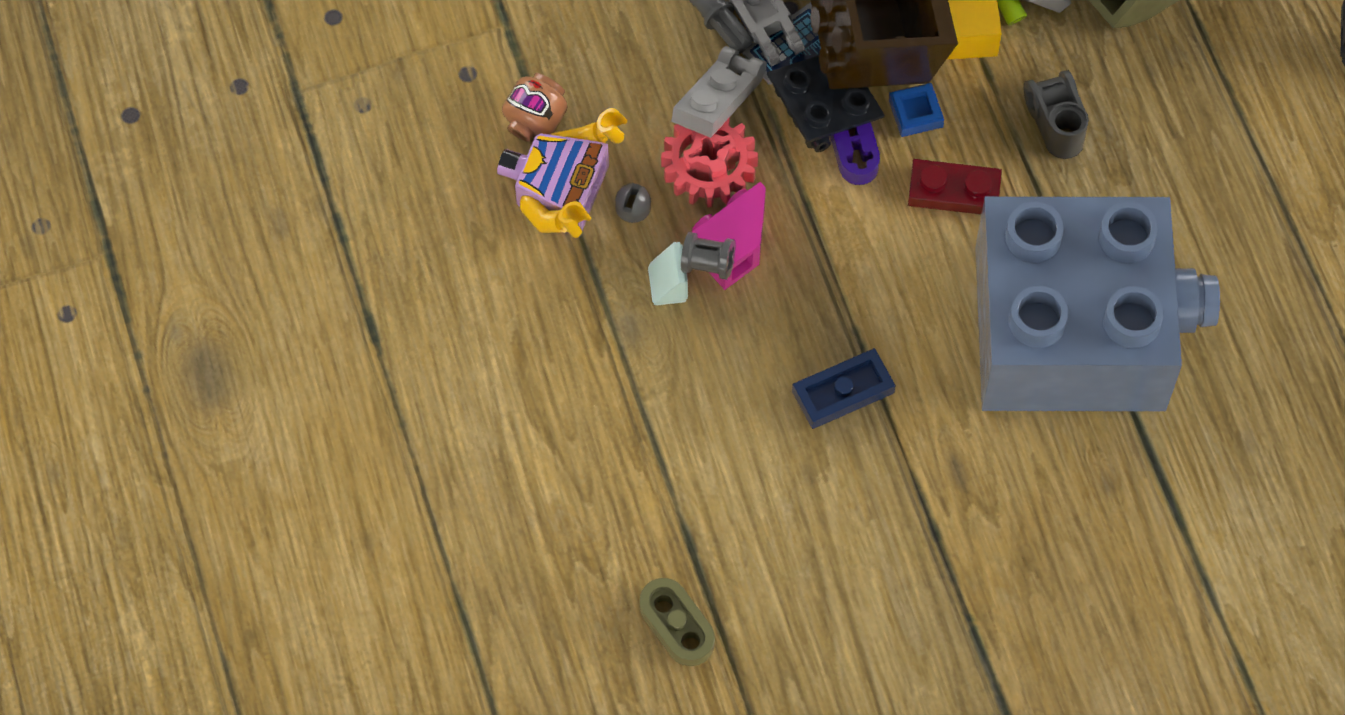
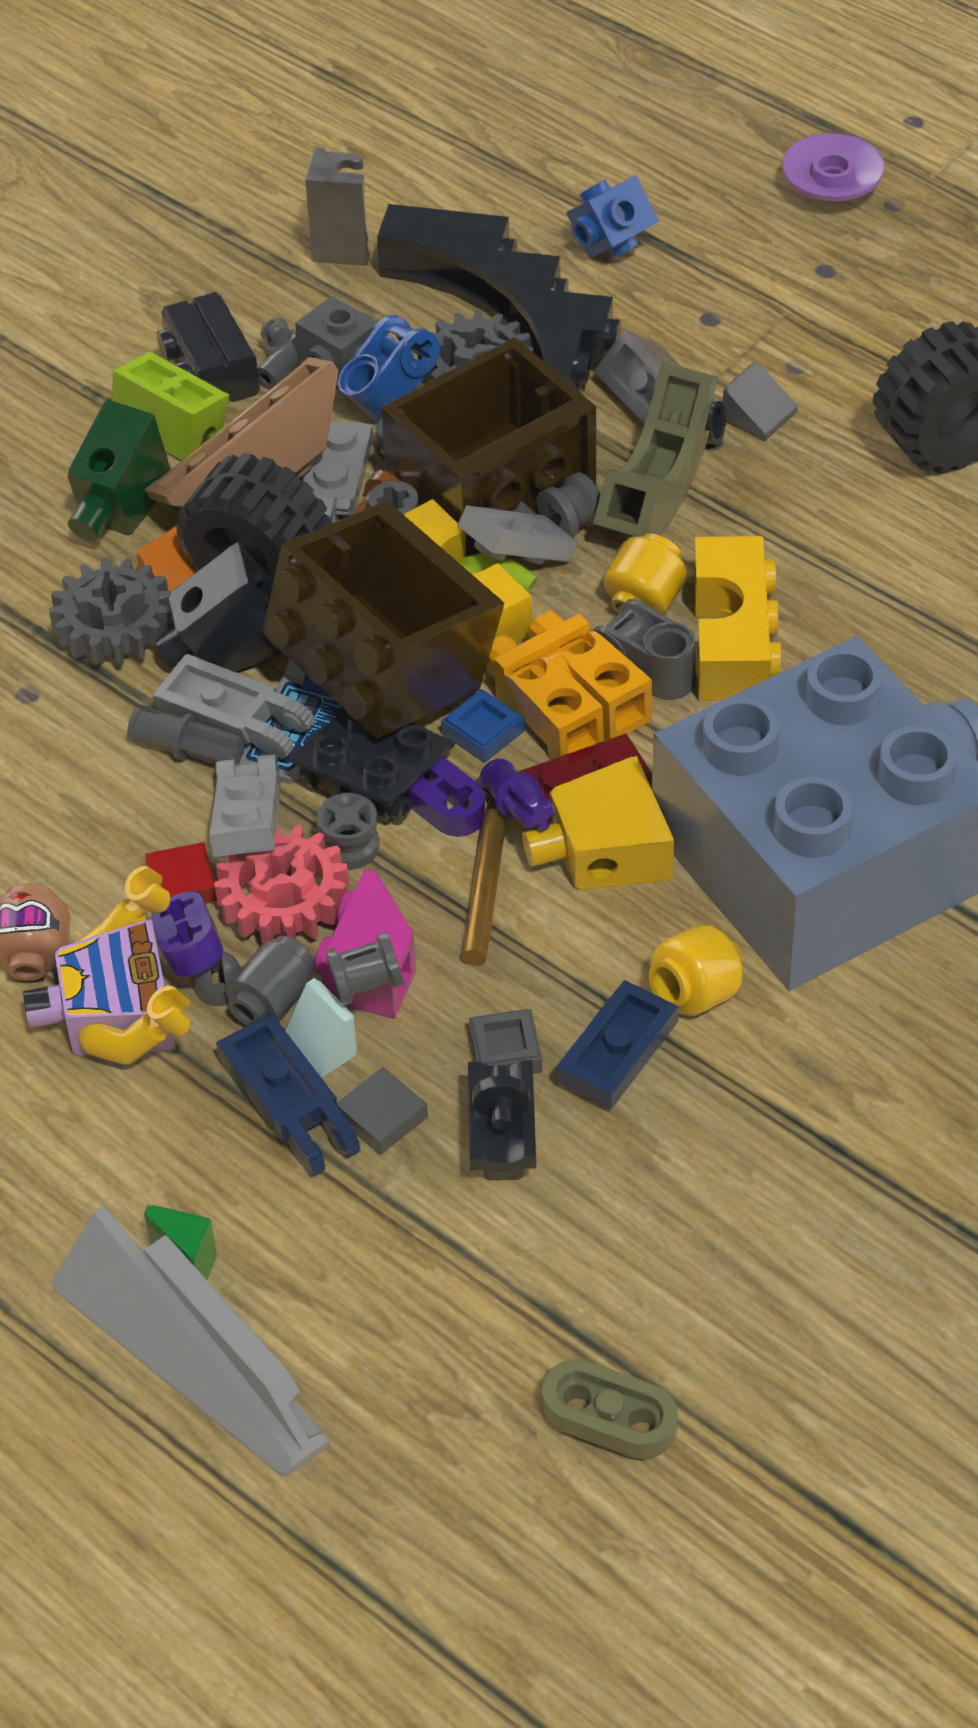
camera: 30 degrees left, 15 degrees down
none -> light grey wedge [53,1206,329,1476]
none -> green slope [144,1205,217,1281]
none -> red tile [145,842,217,903]
none -> dark purple beam [151,891,224,977]
none -> dark blue hinge [216,1014,361,1177]
none -> dark grey brick [225,936,315,1026]
none -> dark grey wheel [316,793,380,870]
none -> dark grey tile [337,1067,428,1155]
none -> pearl gold bar [462,808,507,966]
none -> black hips [468,1060,536,1181]
none -> dark grey tile [469,1009,542,1074]
none -> dark purple axle [479,758,555,832]
none -> light orange hips [486,610,652,759]
none -> yellow torso [522,756,674,890]
none -> yellow head [603,533,687,618]
none -> yellow head [649,924,743,1016]
none -> yellow arch [694,536,781,701]

